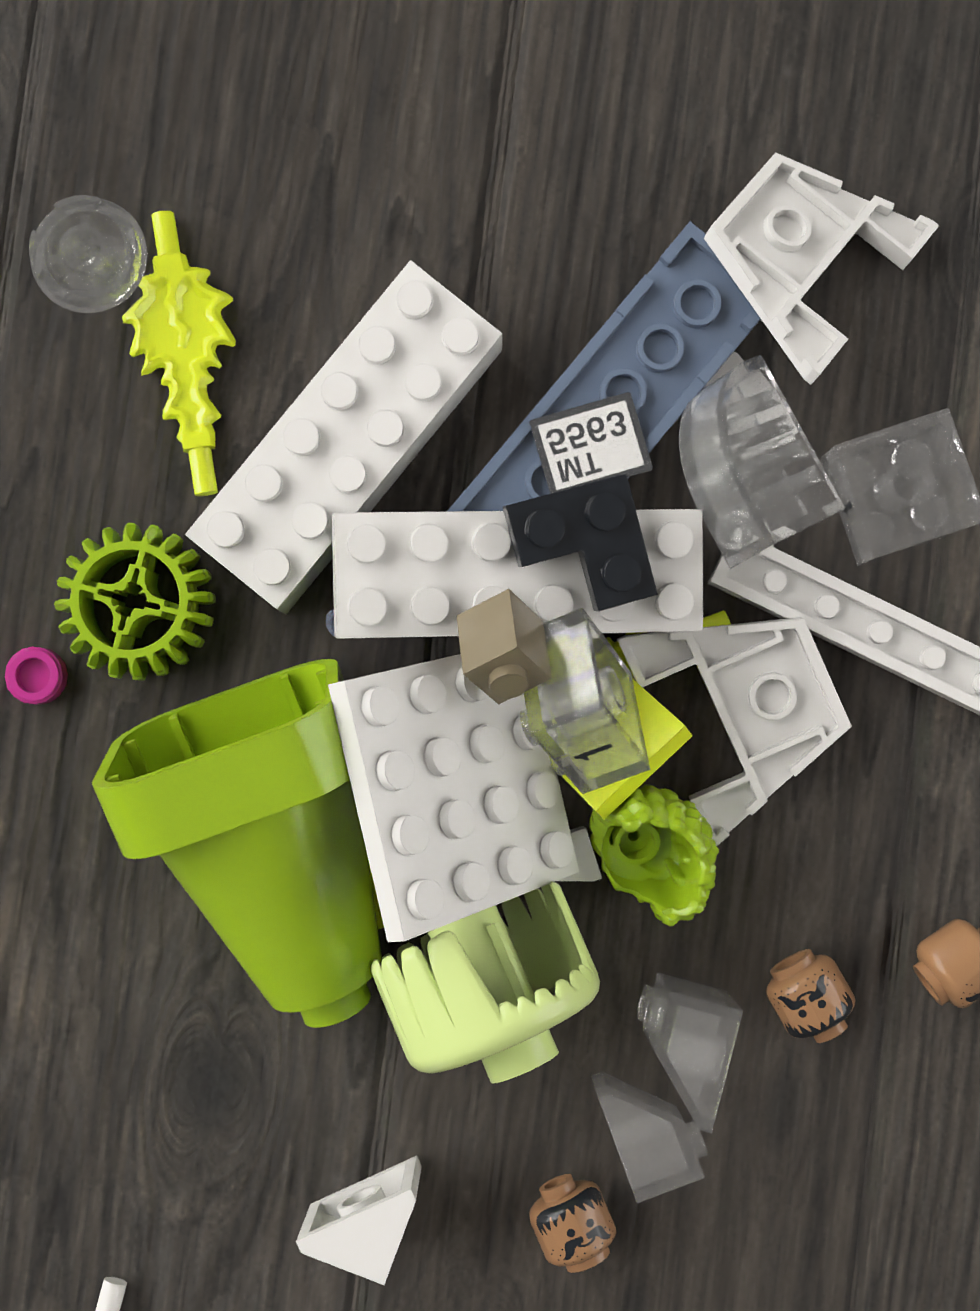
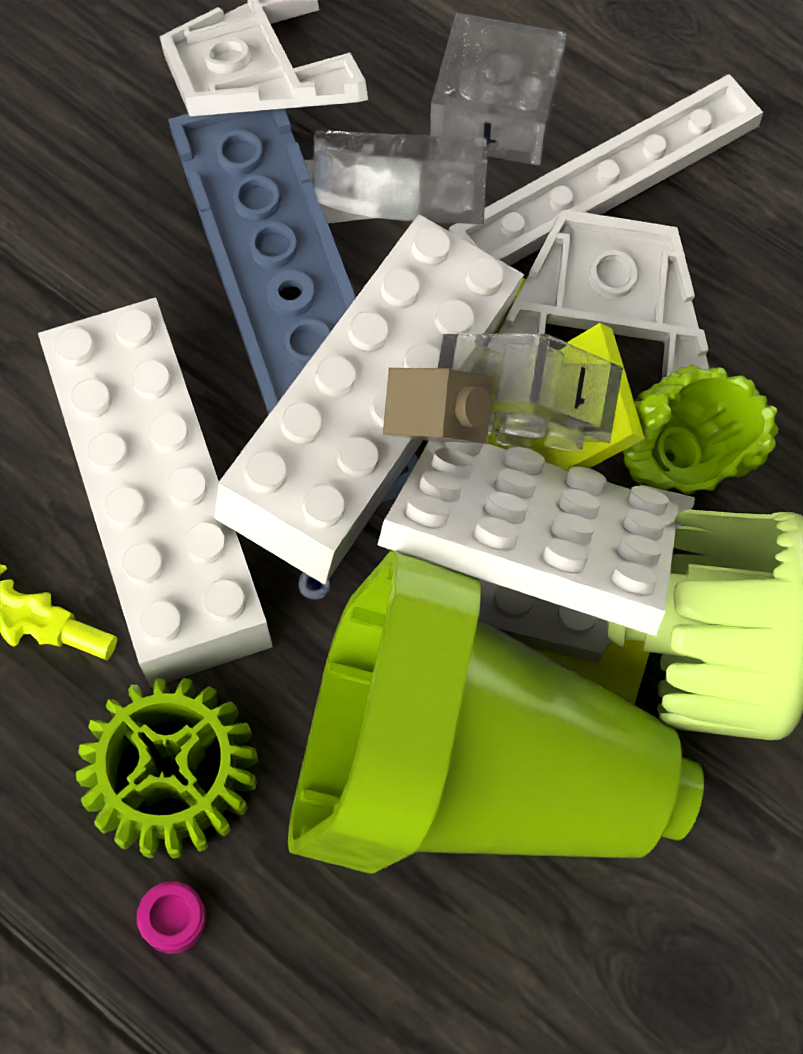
camera: 60 degrees left, 20 degrees down
black plate [502,473,658,611] -> none
clear sticker [529,392,653,494] -> none

